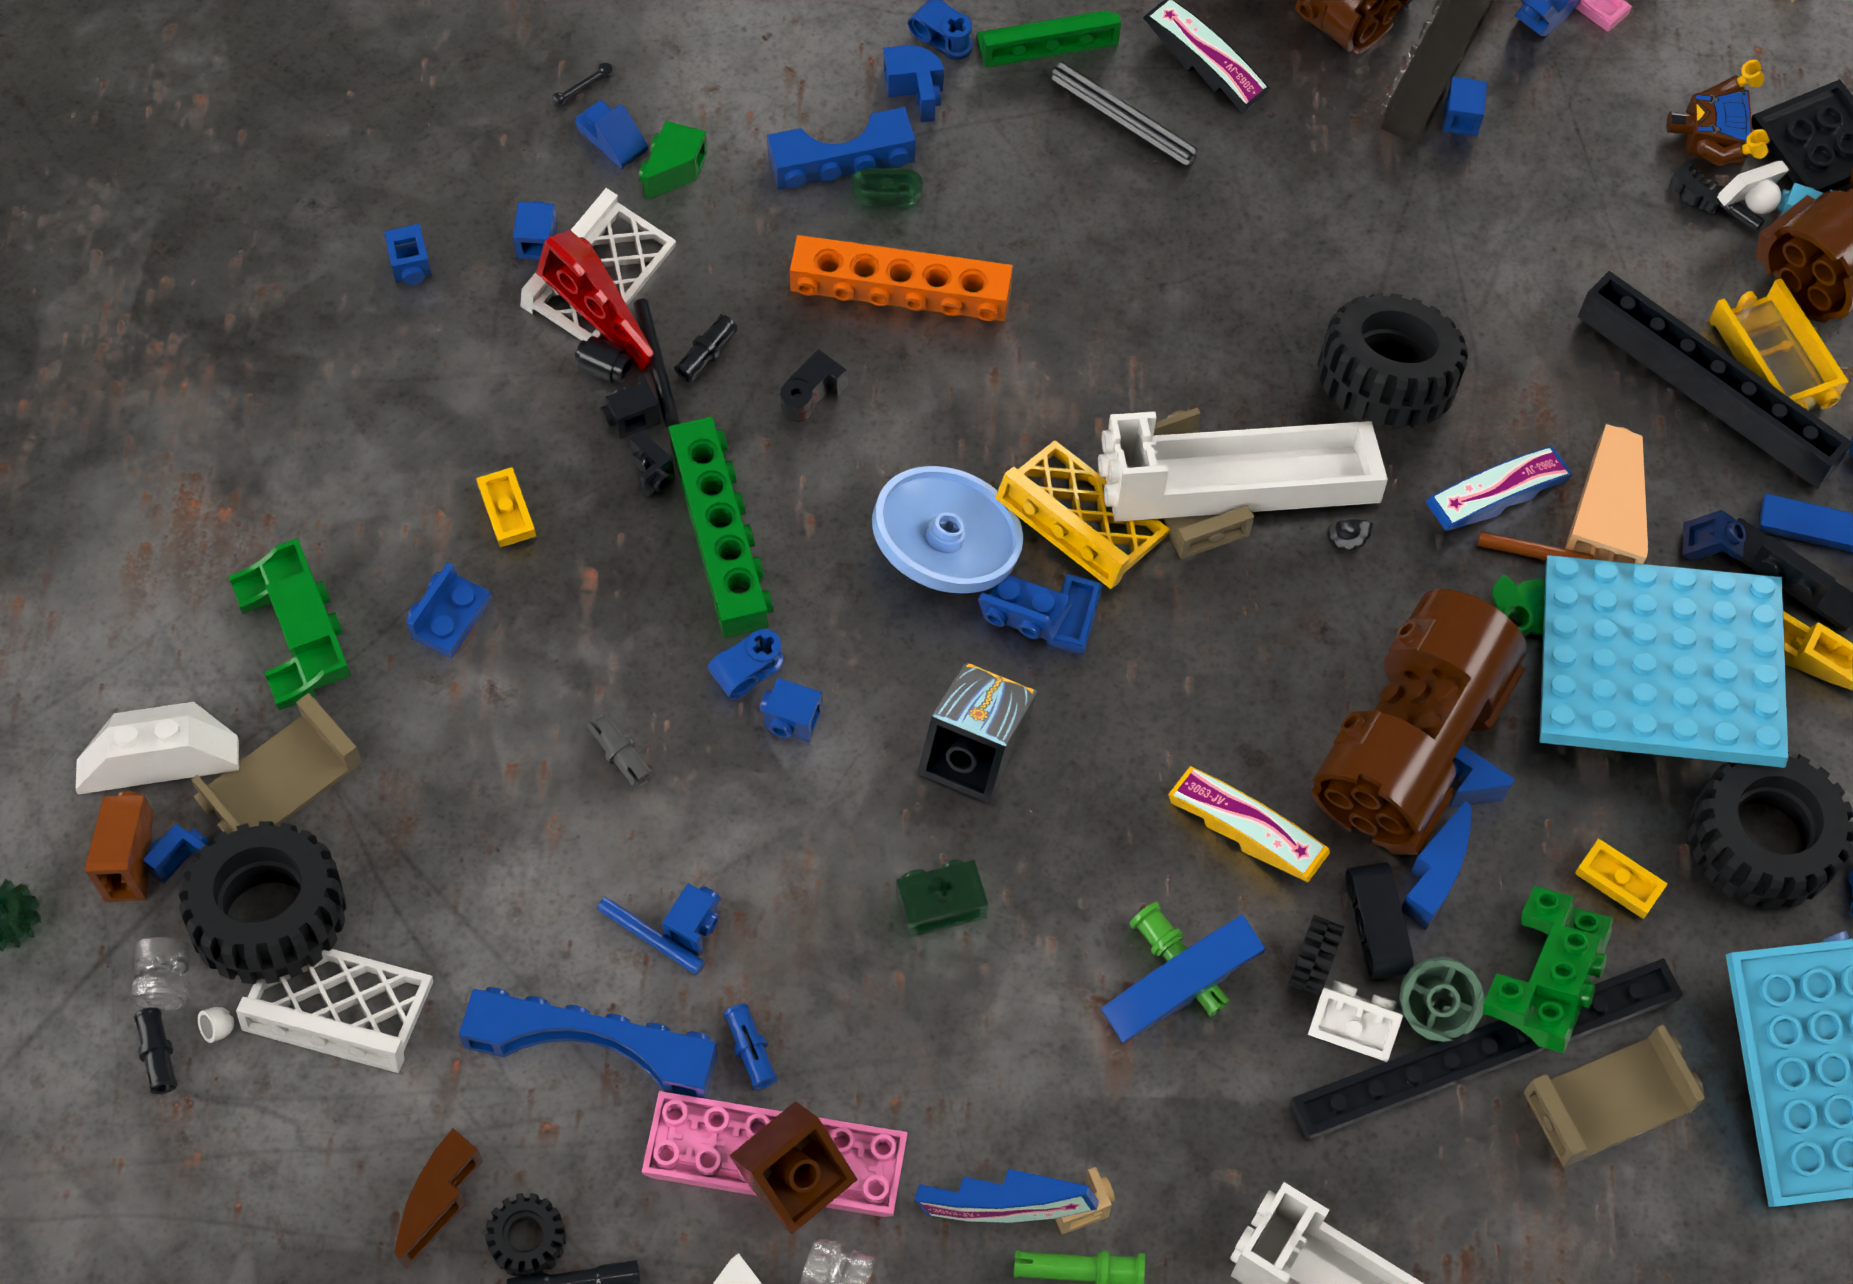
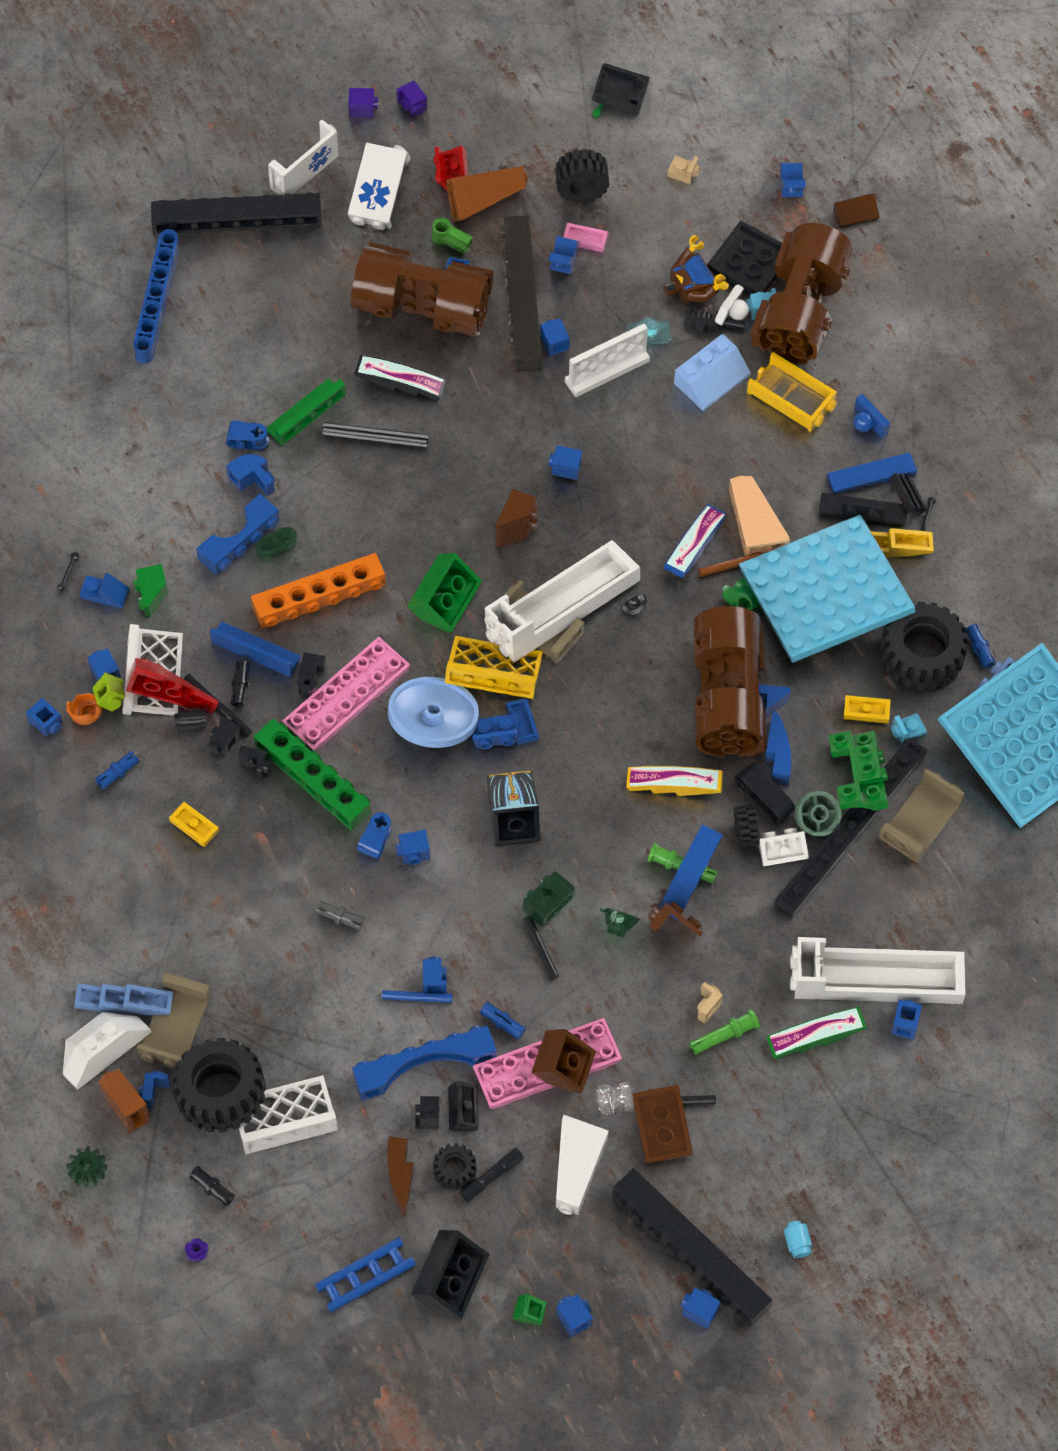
camera: 30 degrees left, 0 degrees up
clear wheel [130,937,190,1011] -> none
white hinge [198,1007,234,1043] -> none
green bracket [228,538,351,710] -> none
blue bracket [406,563,492,659] -> none
blue slope [914,1169,1099,1223] -> none
black tyre [1317,293,1468,429] -> none
black brick [1577,271,1853,489] -> none
dark blue bracket [1682,510,1746,562] -> none
none -> orange hair [66,693,103,725]
none -> medium blue slope [74,983,173,1015]
none -> lime brick [92,673,125,711]
none -> blue pin [95,751,139,790]
none -> dark purple plate [185,1238,209,1262]
none -> blue panel [210,621,301,677]
none -> bright pink plate [282,637,410,751]
none -> green slope [407,553,482,633]
none -> black brick [415,1096,440,1129]
none -> black slope [448,1081,478,1131]
none -> reddish brown slope [495,489,540,548]
none -> black bar [523,916,559,980]
none -> blue brick [548,445,582,480]
none -> white fence [565,323,650,398]
none -> clear green piece [600,908,640,938]
none -> clear light blue tile [626,317,671,345]
none -> reddish brown bracket [648,901,703,936]
none -> light blue slope [674,334,751,411]
none -> medium azure bracket [891,713,927,745]

